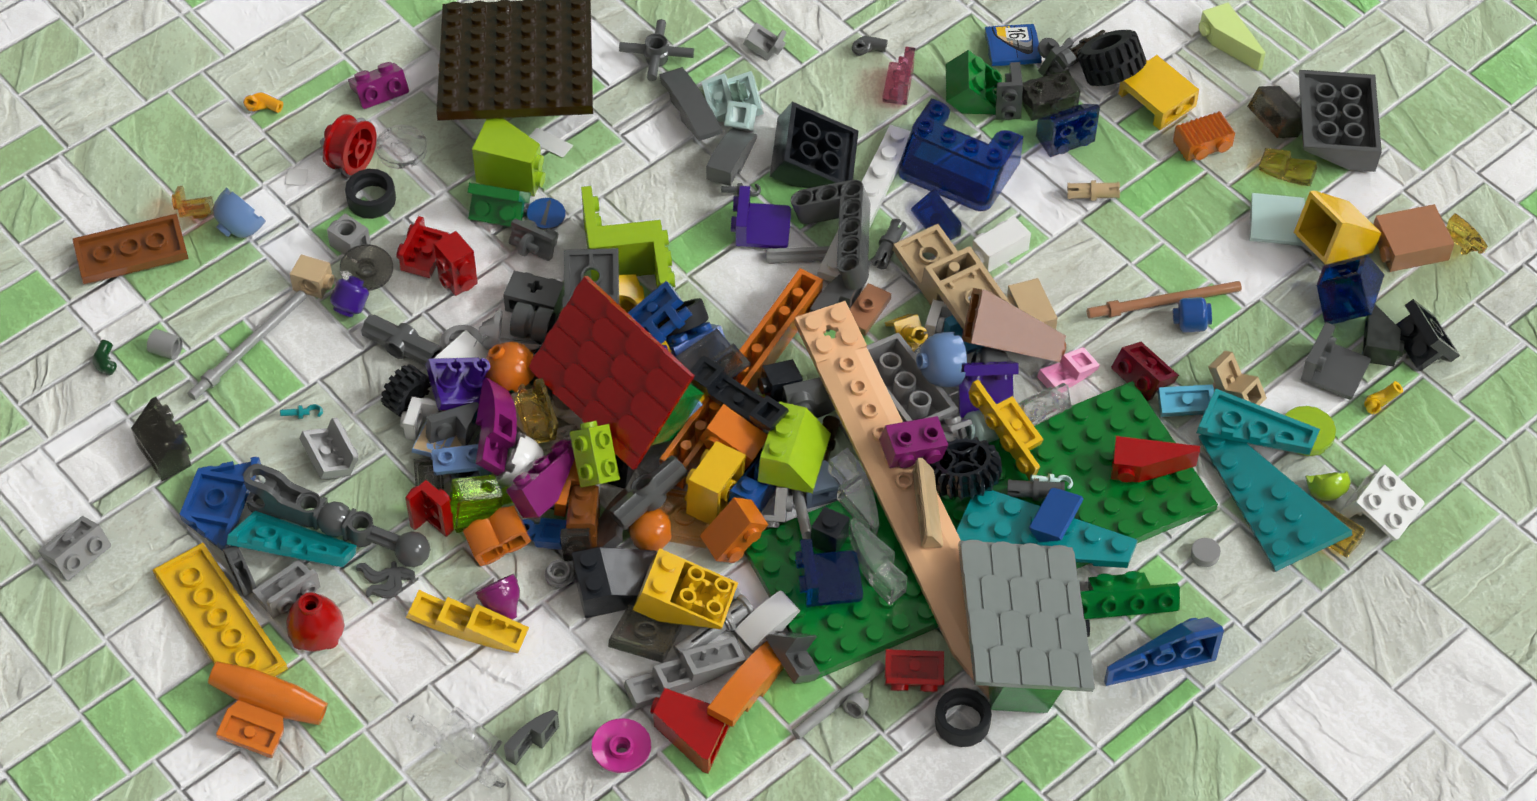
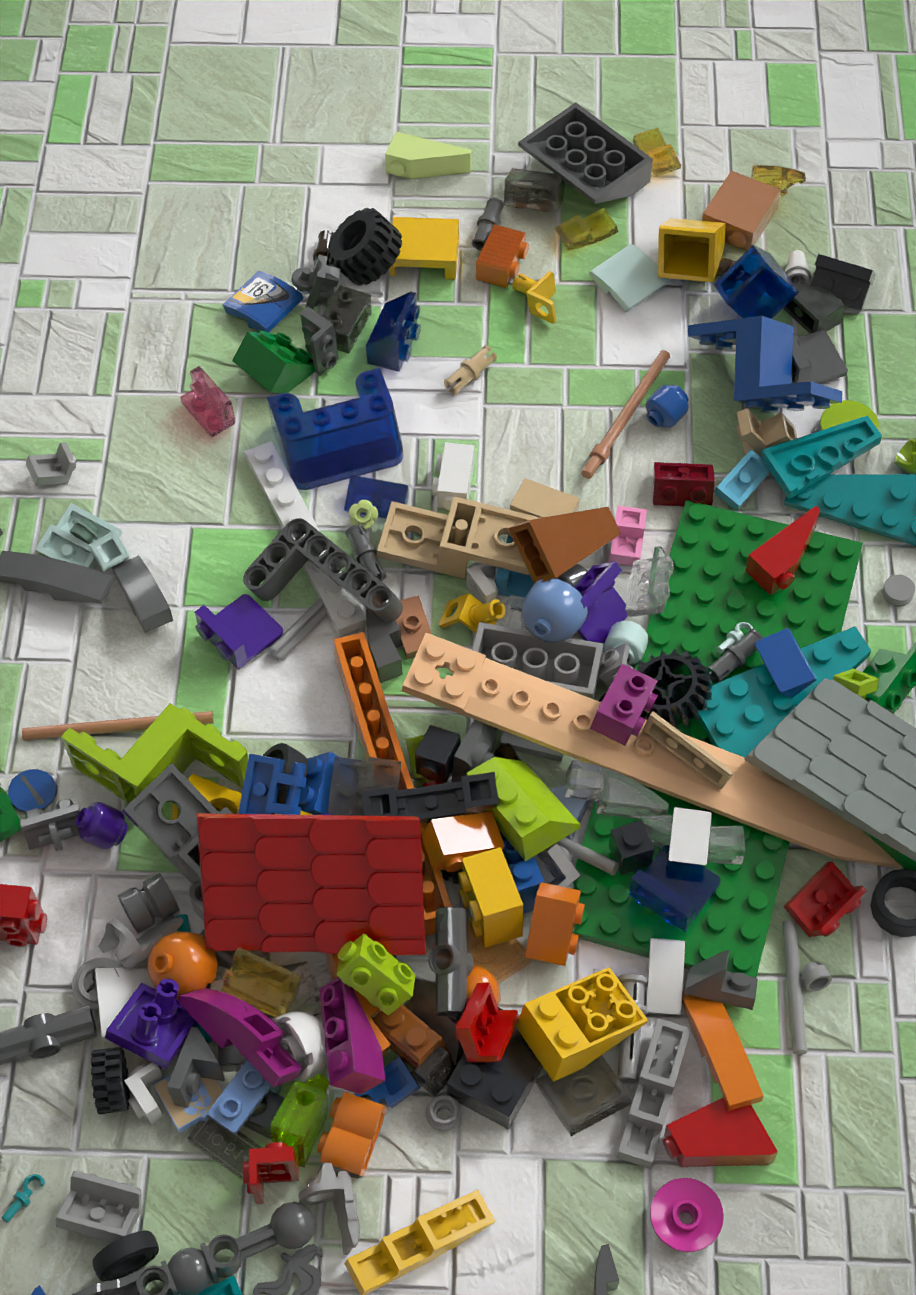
camera: 45 degrees left, 5 degrees up
magenta helmet [475,574,520,620] -> none
dark grey brick [503,270,565,321] -> none
dark grey hand [721,183,761,197] -> none
black slope [769,101,859,188] -> none
dark grey arm [852,35,888,55] -> none
yellow bracket [968,379,1044,480] -> none
yellow arm [1364,381,1403,414] -> none
none -> nougat bar [22,711,214,740]
none -> dark purple head [76,802,128,850]
none -> black tyre [92,1230,159,1282]
none -> light grey hair [298,1163,360,1255]
none -> yellowish green plate [349,500,378,530]
none -> red bracket [455,983,519,1063]
none -> dark grey pin [472,197,504,251]
none -> yellow bracket [512,271,557,324]
none -> clear yellow slope [633,128,682,177]
none -> white sticker [669,807,712,865]
none -> blue bracket [688,316,842,414]
none -> white cone [783,250,812,285]
none -> lime tile [833,669,879,699]

